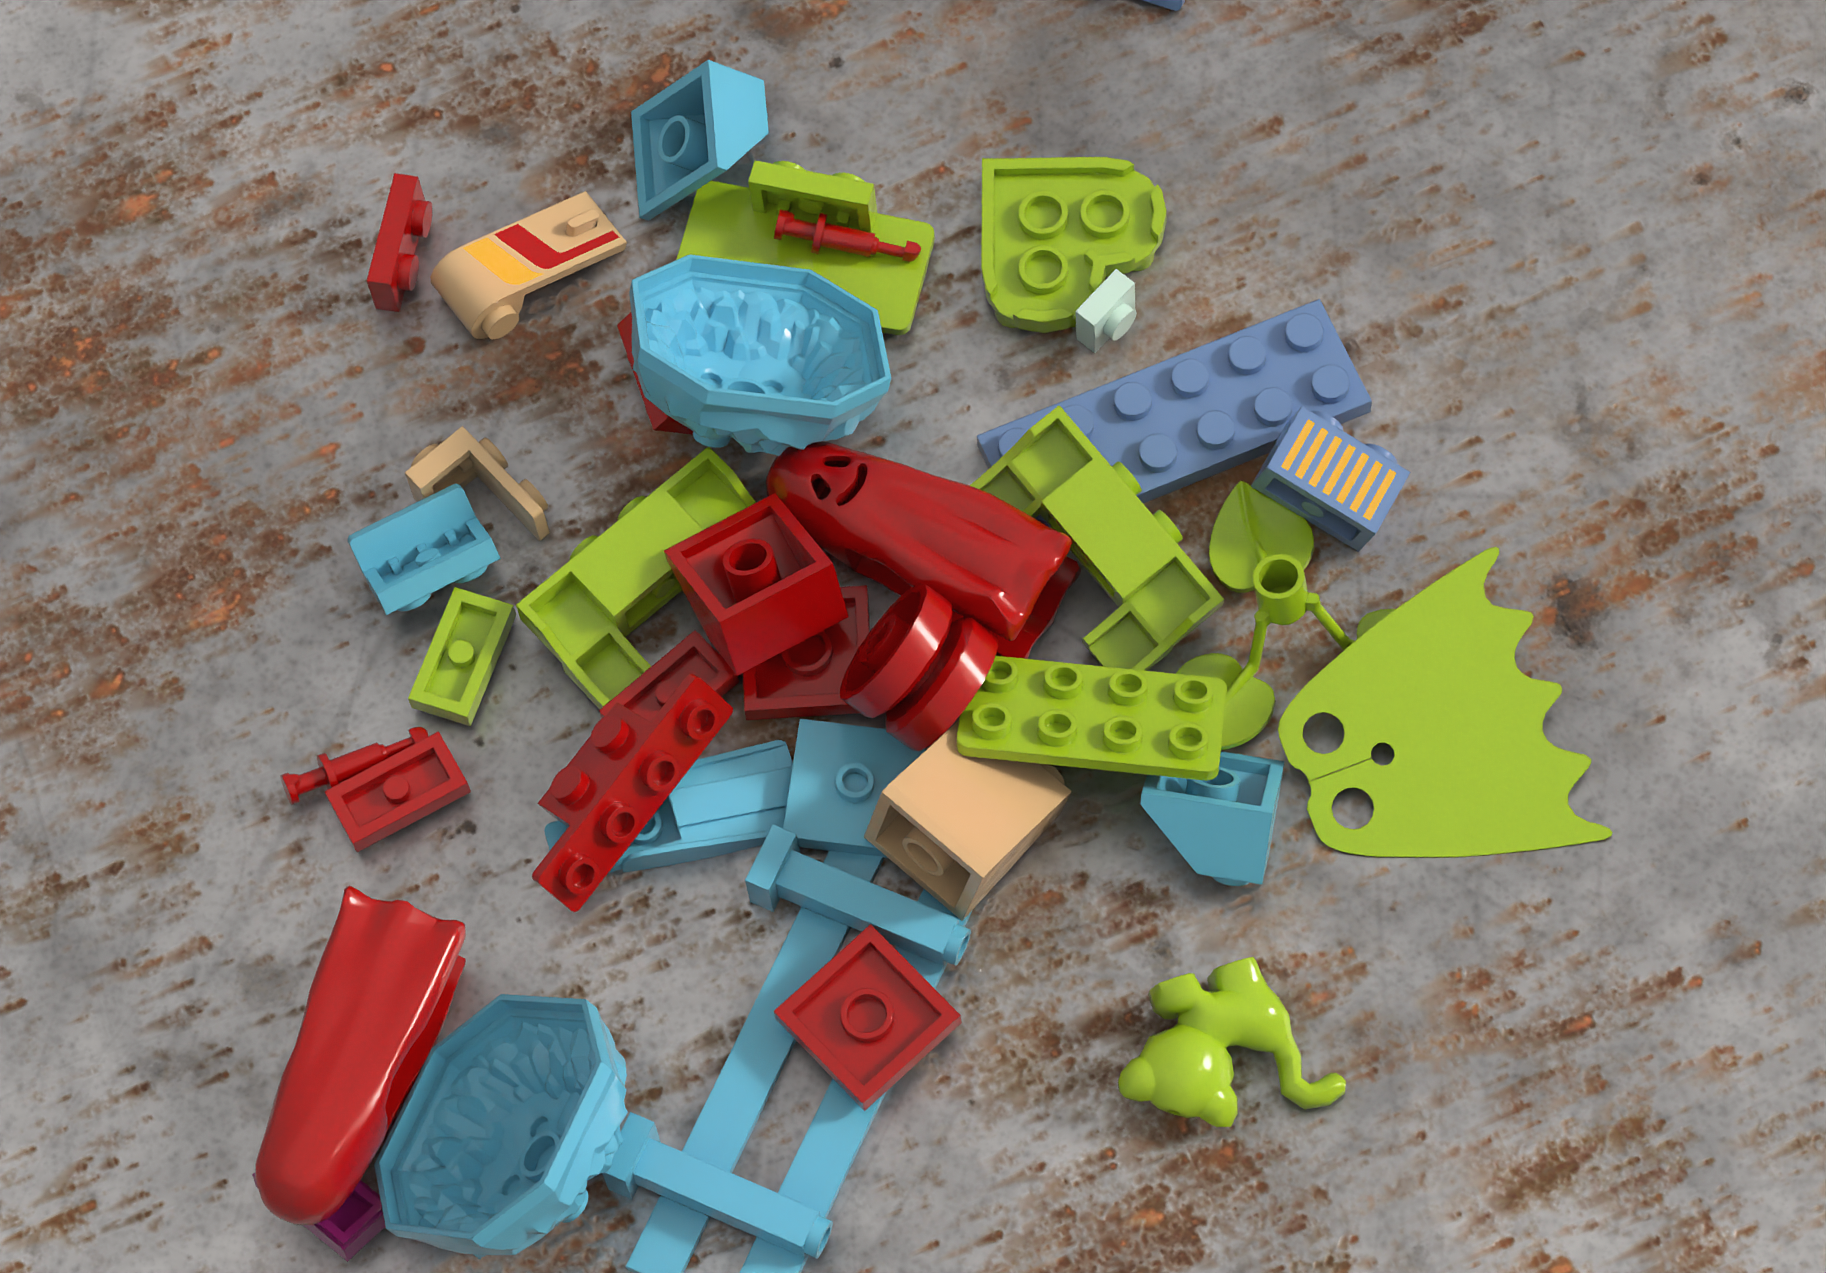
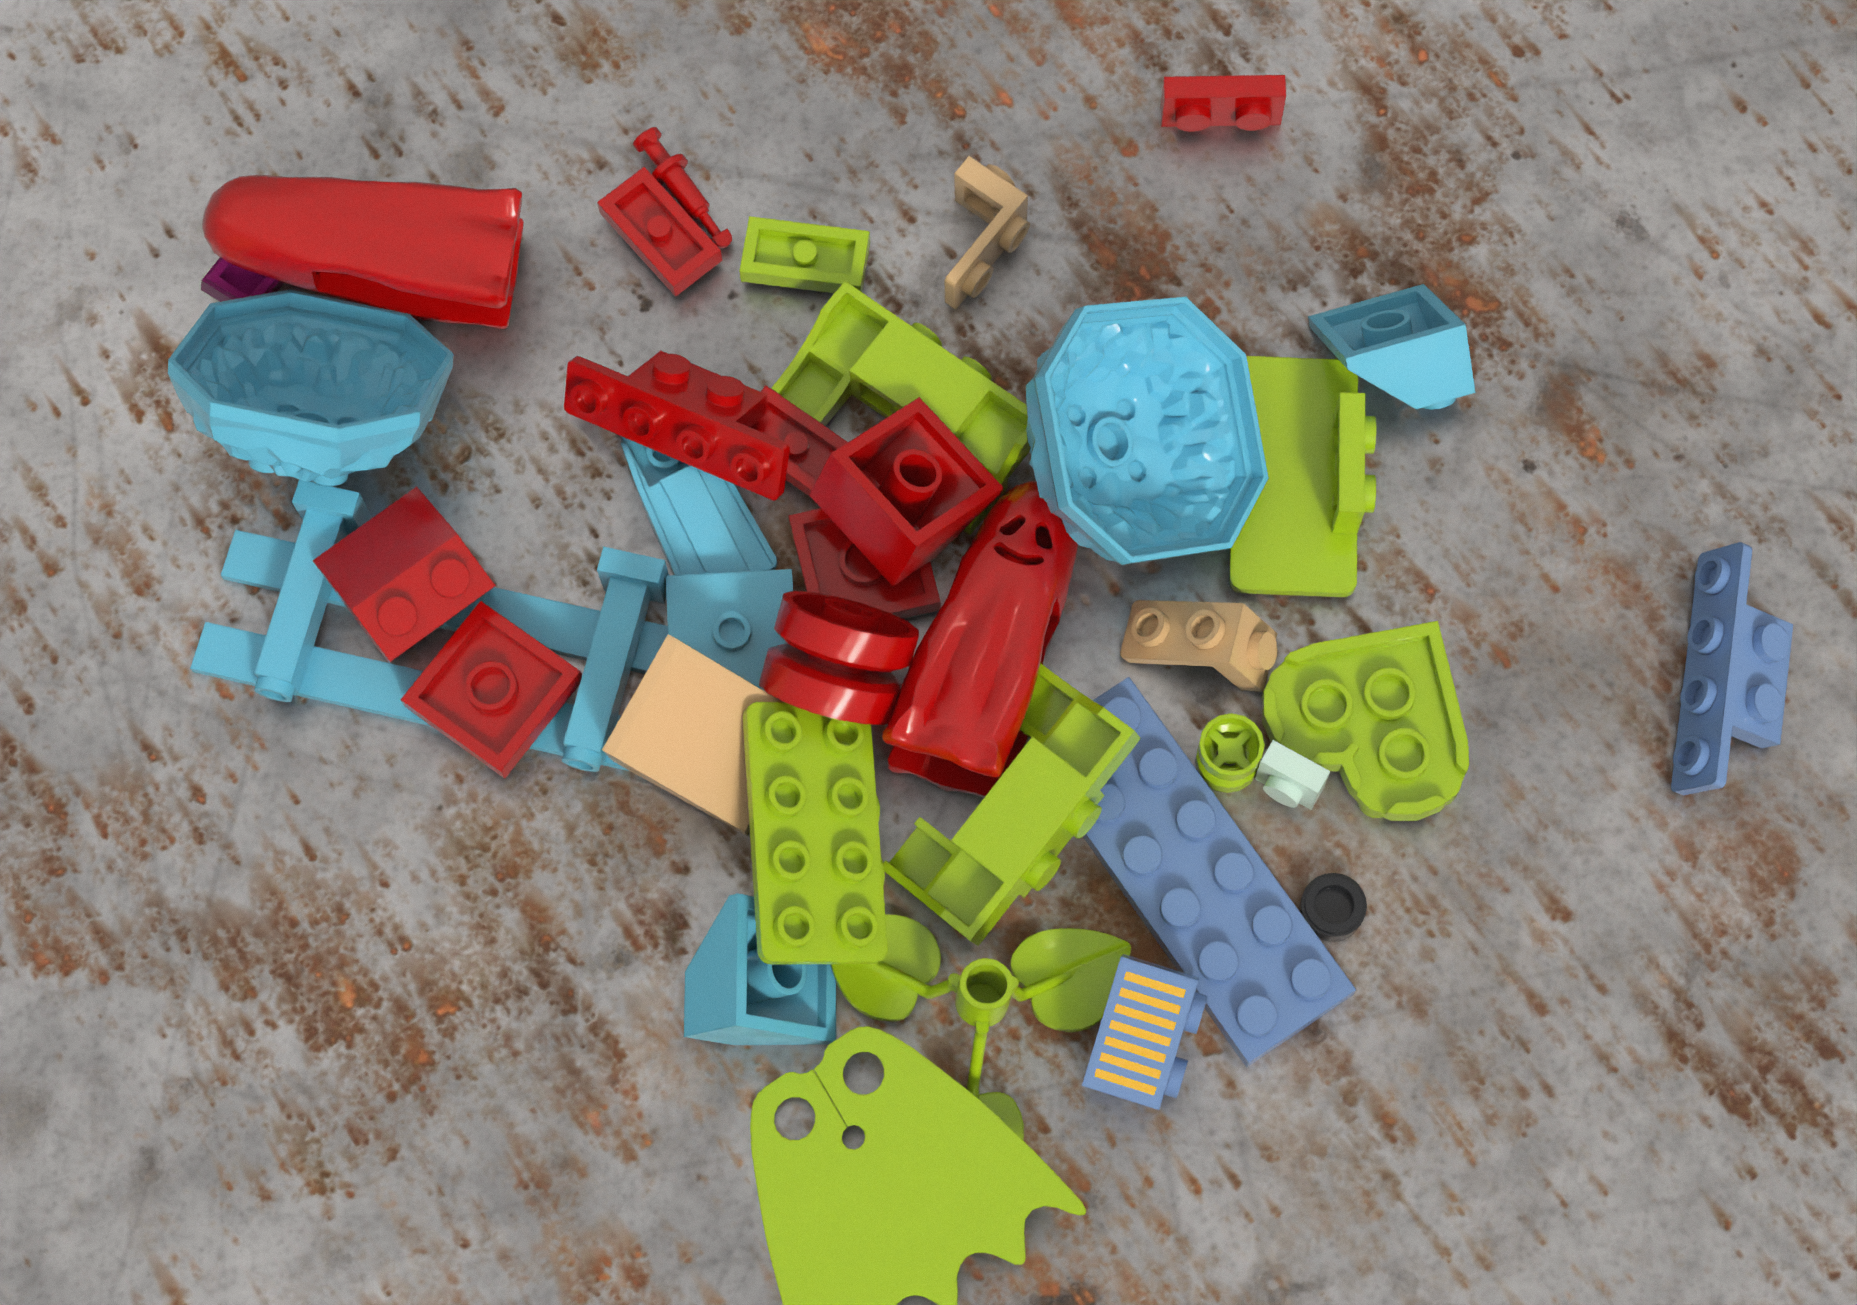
camera: 75 degrees right, 5 degrees up
medium azure bracket [347,484,501,615] -> none
tan door [430,191,627,339] -> none
red piece [774,209,921,262] -> none
lime animal [1118,957,1346,1127] -> none
none -> red slope [312,486,496,663]
none -> tan bracket [1120,600,1278,692]
none -> lime wheel [1195,713,1265,793]
none -> black tile [1299,873,1367,942]

